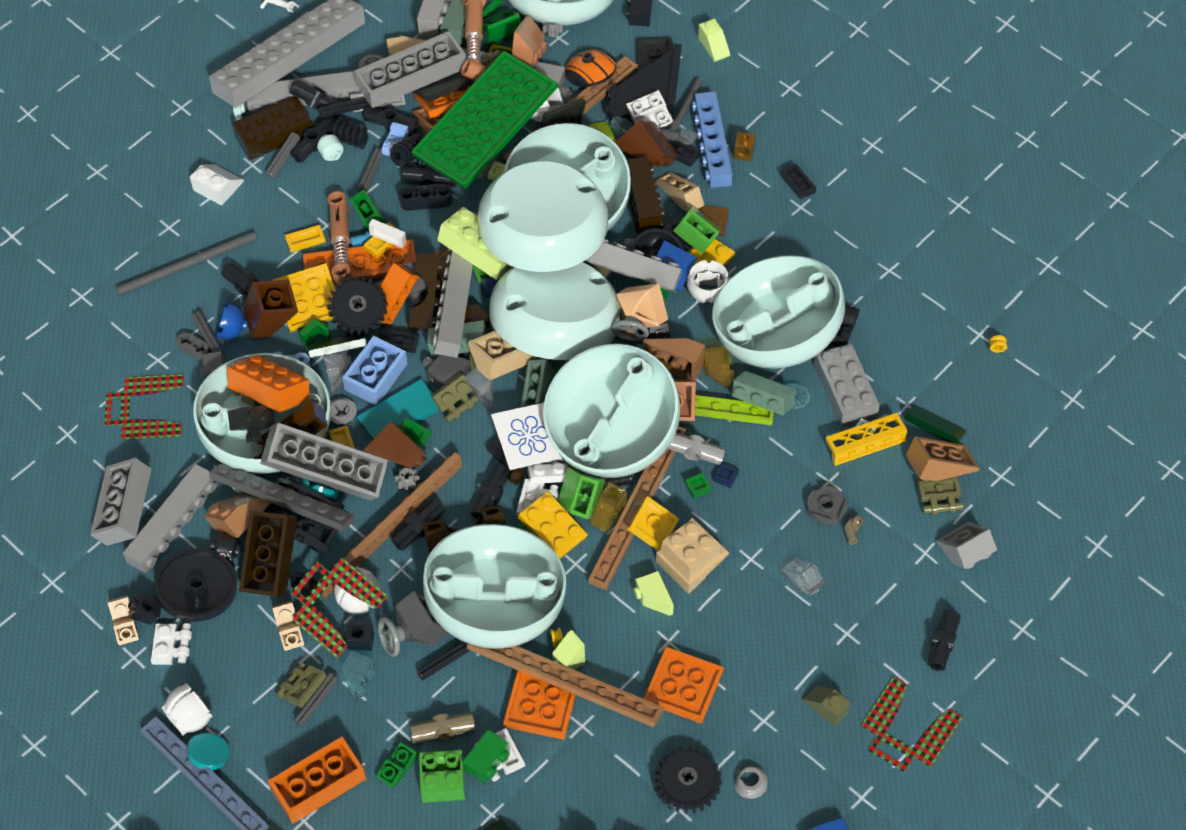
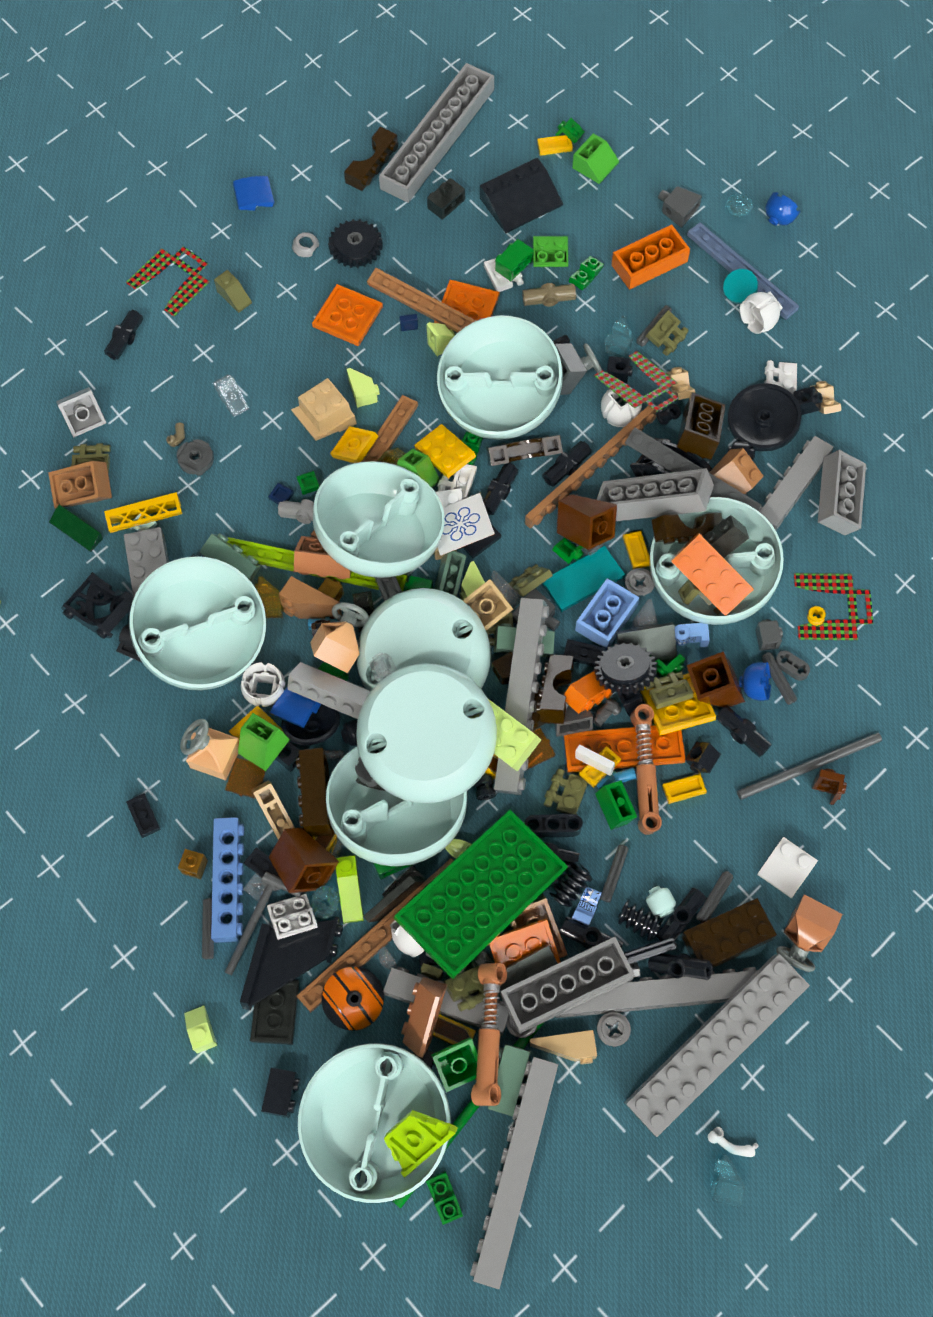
camera: 175 degrees left, 10 degrees up
none -> black fence [61,572,134,639]
none -> light nougat piece [180,719,239,780]
none -> dark grey axle [202,898,214,960]
none -> clear slope [369,653,398,682]
none -> dark blue tile [399,314,418,331]
none -> yellowish green slope [459,561,485,600]
none -> olive plate [544,769,588,814]
none -> olive plate [645,672,694,709]
none -> black brick [685,741,721,774]
none -> nougat piece [776,894,843,972]
none -> yellow bush [807,606,826,626]
none -> reddish brown bracket [812,769,847,805]

